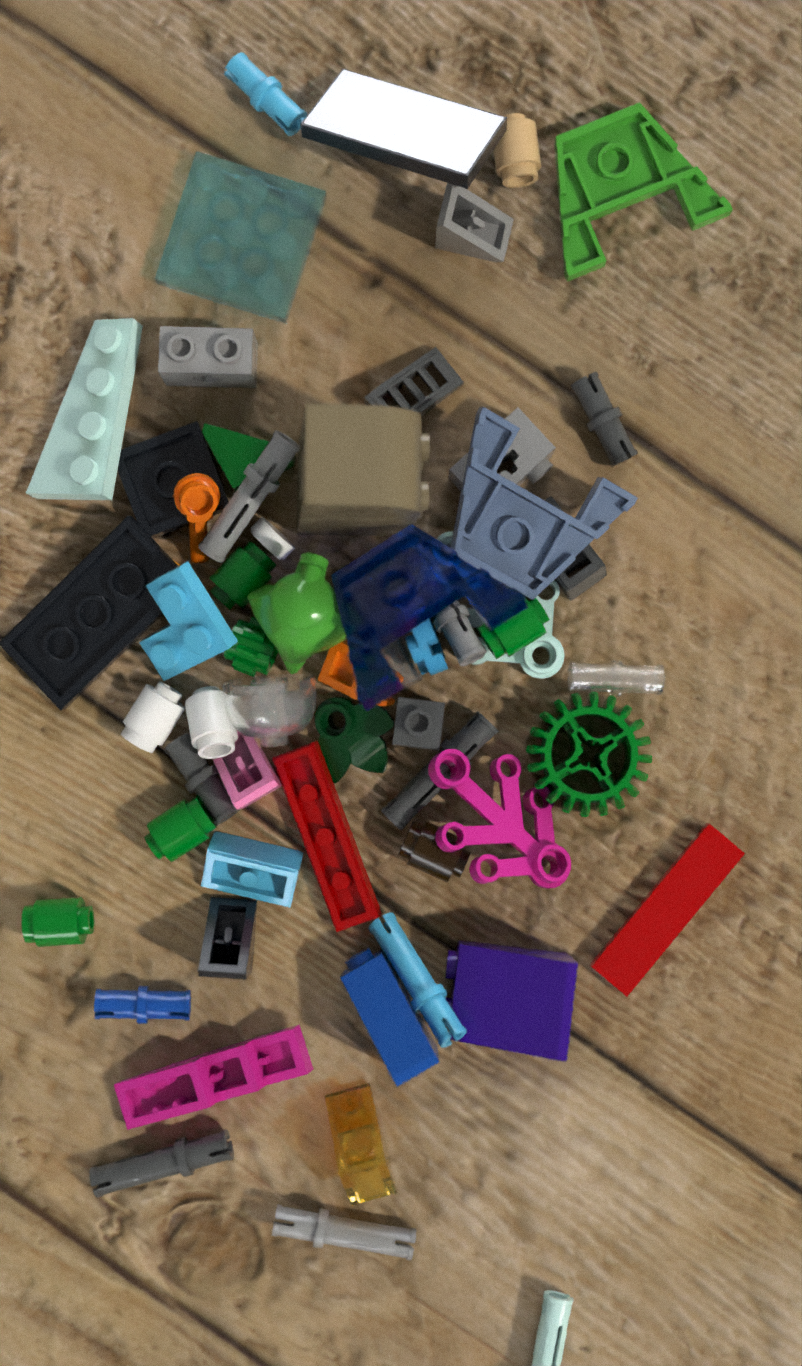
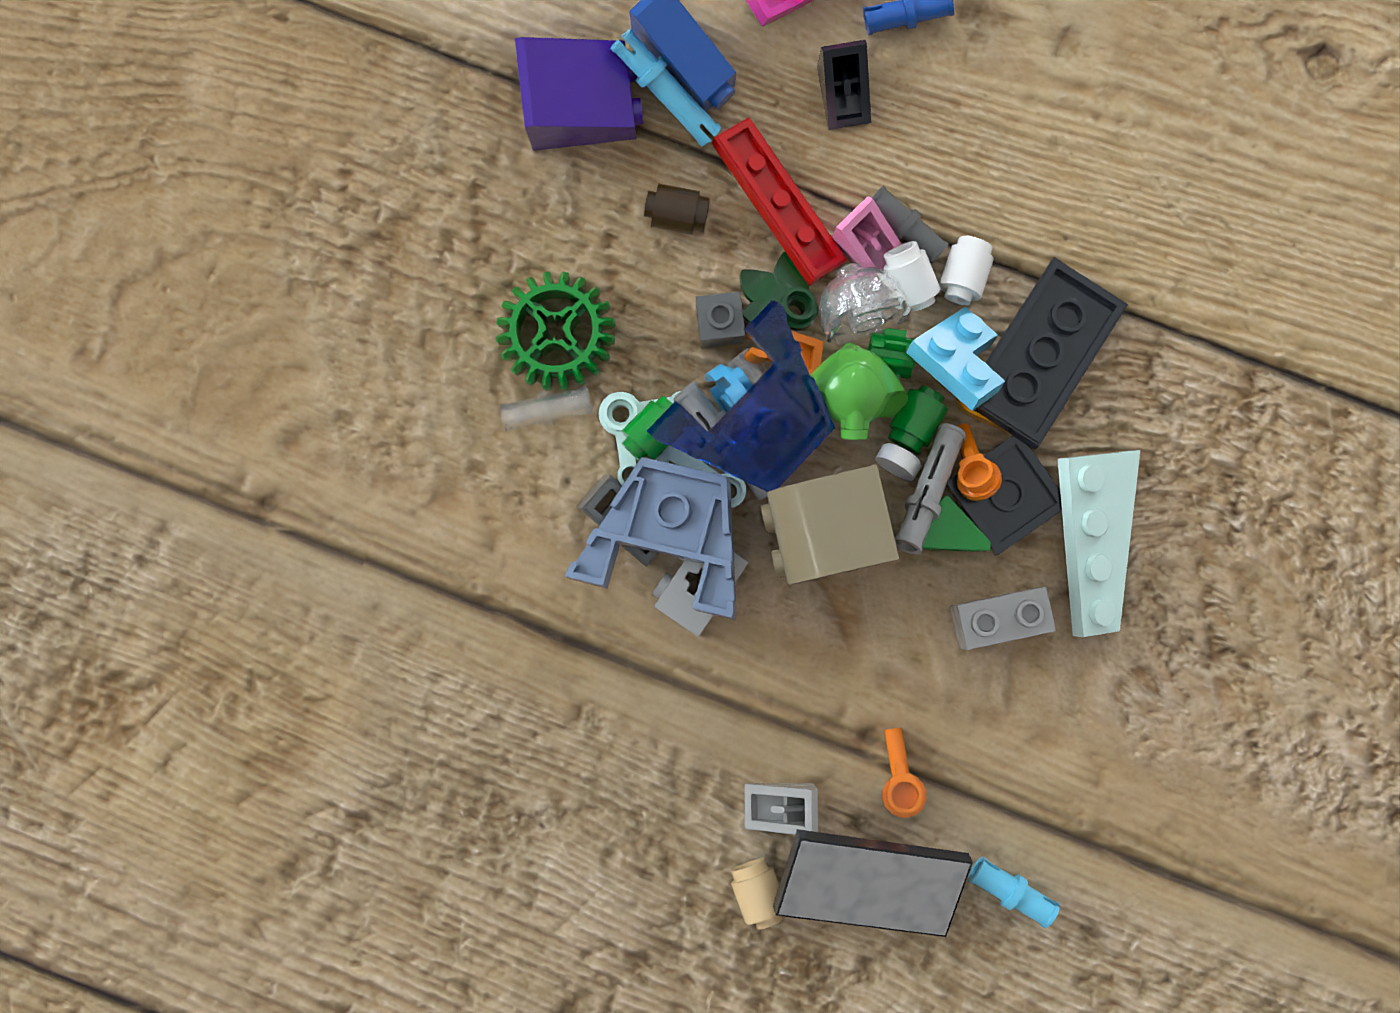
camera: 165 degrees right, 0 degrees up
green brick [21,897,95,947] -> none
green brick [144,796,217,862] -> none
clear light blue plate [155,151,327,323] -> none
medium azure slope [201,832,303,908] -> none
dark grey slope [364,347,464,416] -> none
dark grey pin [381,711,499,831] -> none
dark pink plant [428,749,571,889] -> none
bright green wing [554,102,733,282] -> none
dark grey pin [571,372,638,467] -> none
red tile [590,823,745,997] -> none
none -> orange plate [882,727,927,818]

